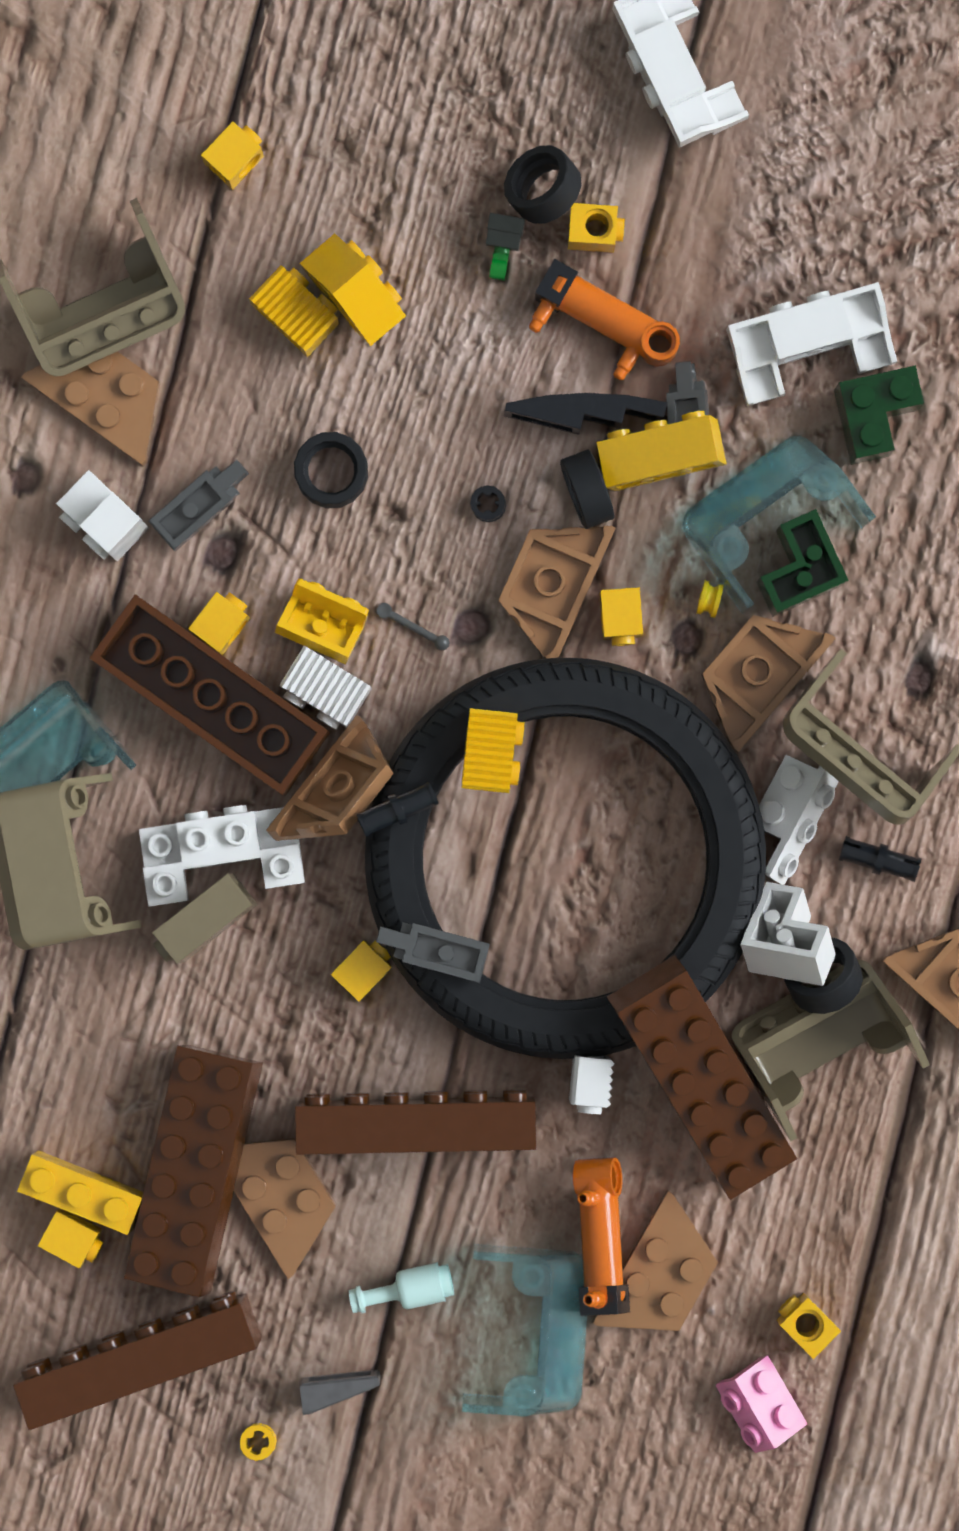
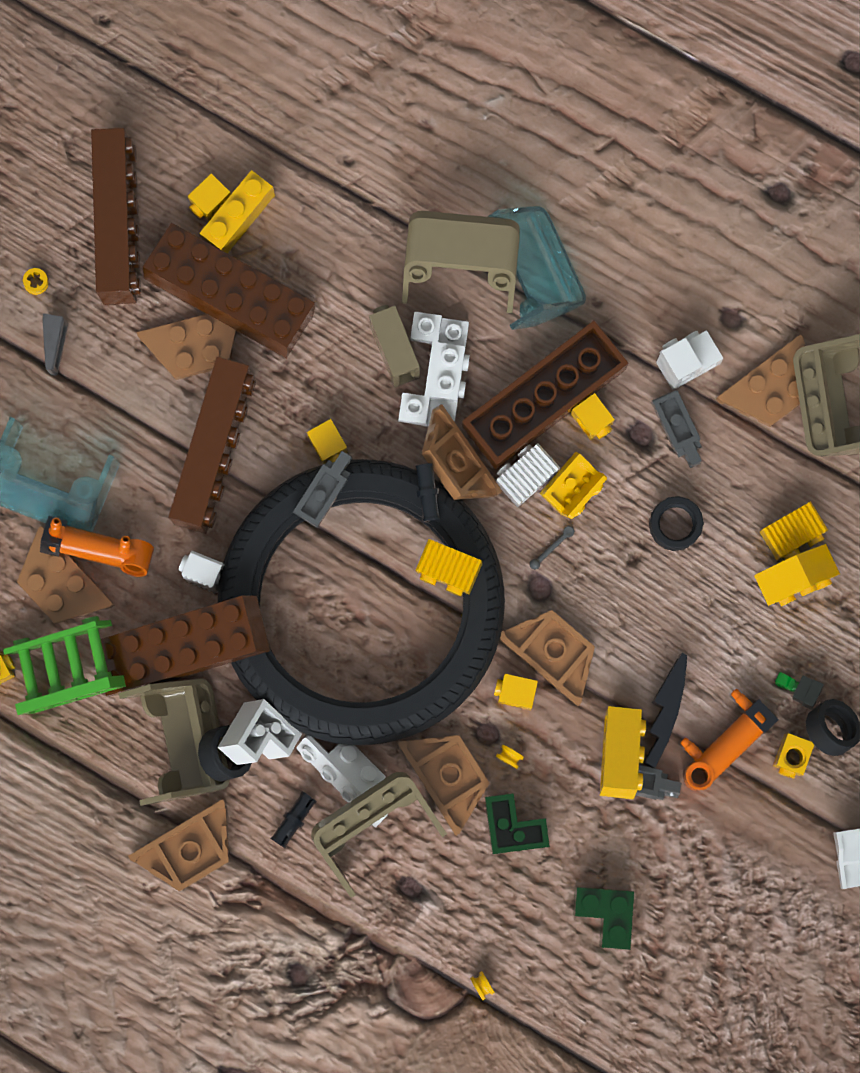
camera: 105 degrees right, 5 degrees down
light aqua piece [349,1262,454,1314] -> none
black bush [470,485,506,522] -> none
black tyre [560,450,615,529] -> none
clear light blue windscreen [682,436,876,614] -> none
white bracket [726,282,897,406] -> none
none -> bright green fence [3,616,126,715]

